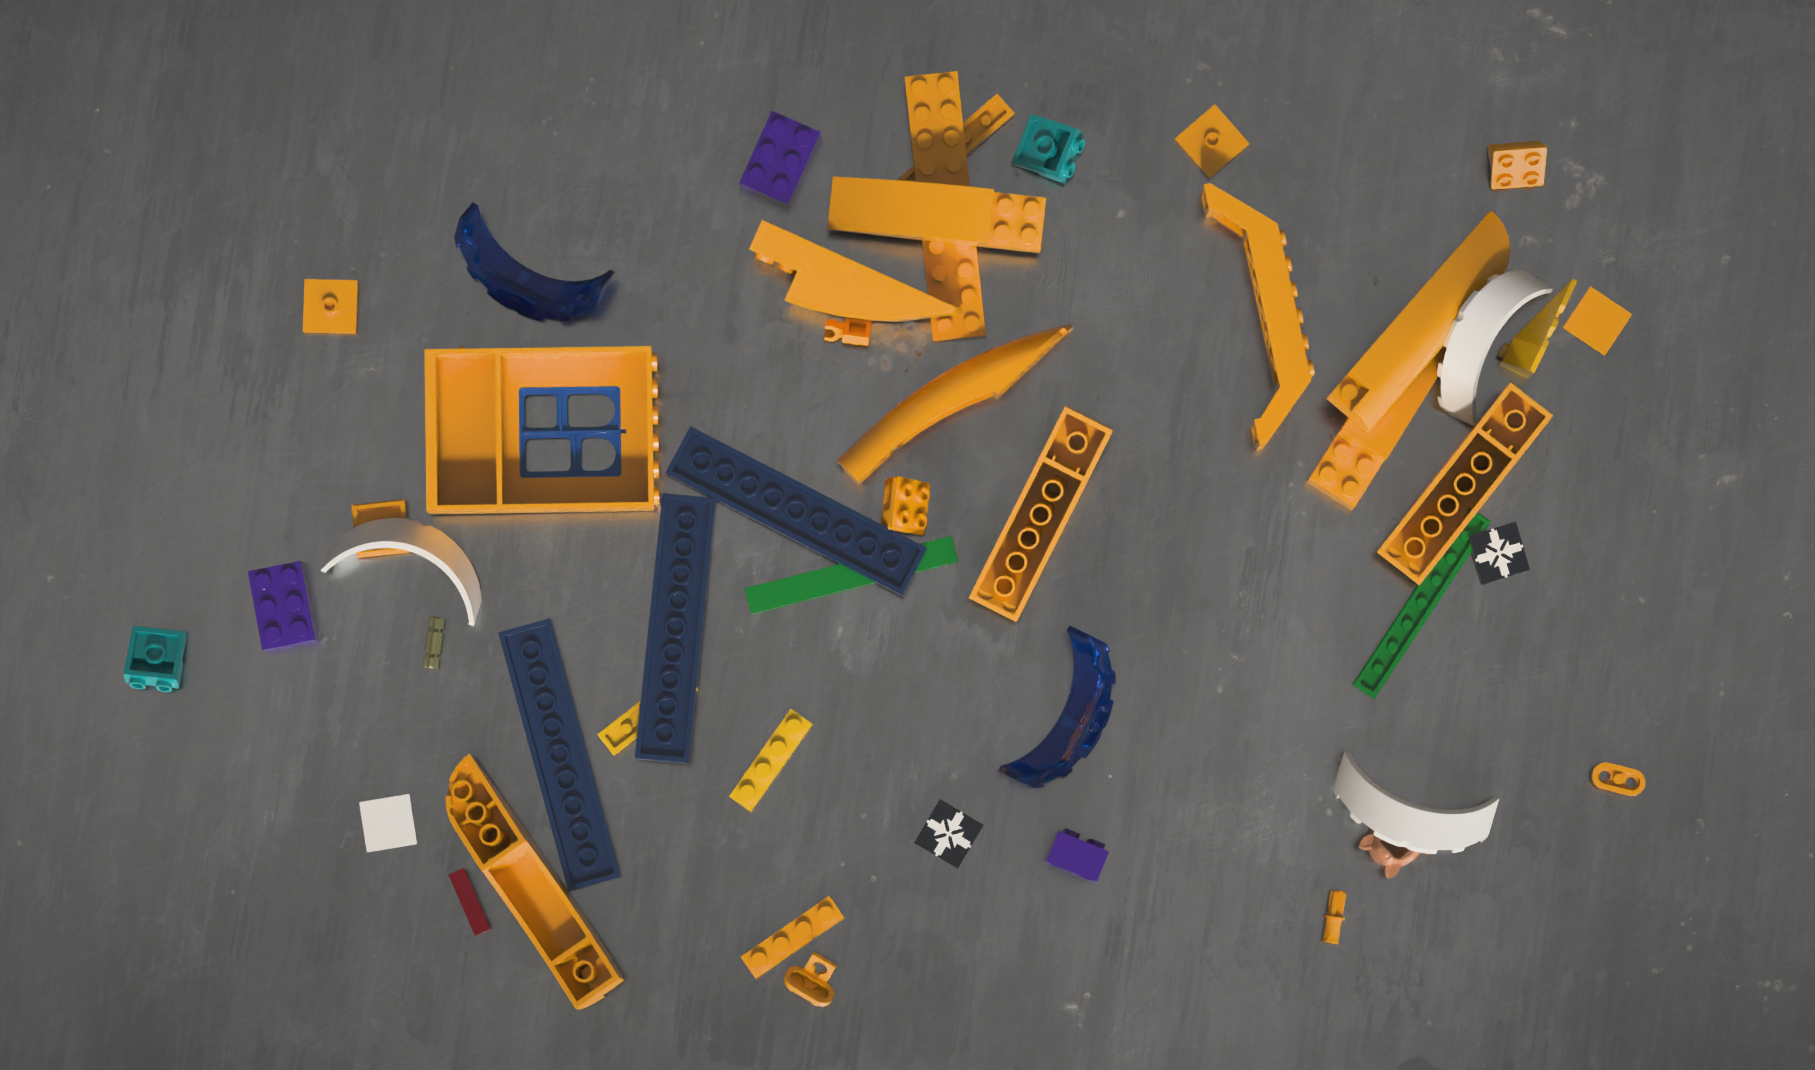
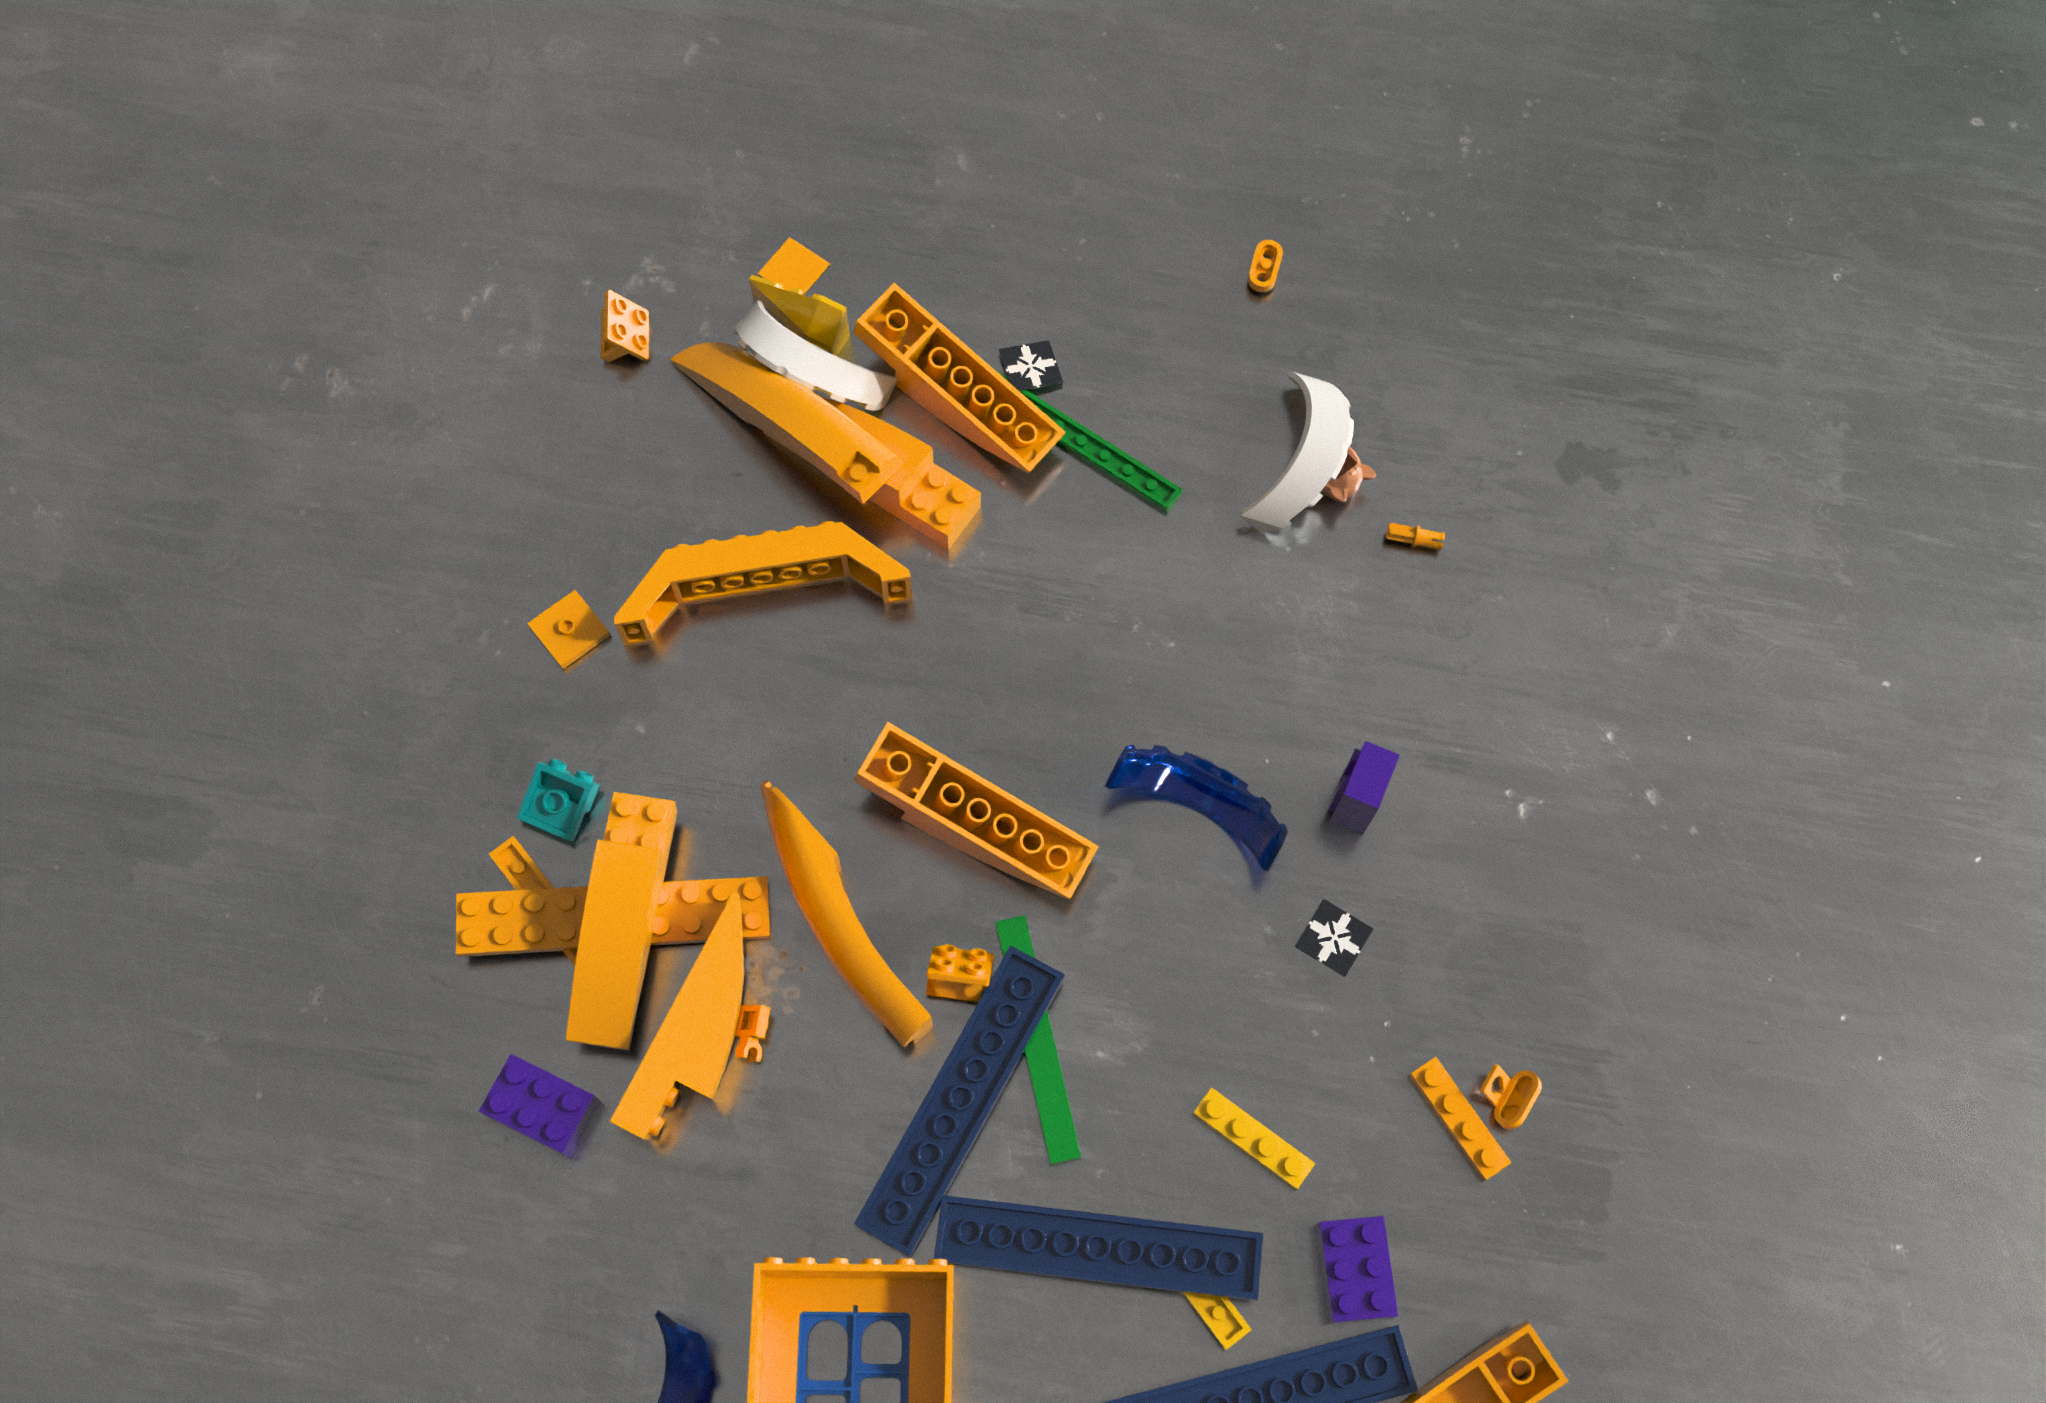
camera: 90 degrees left, 15 degrees down
none -> dark purple brick [1314,1216,1398,1325]

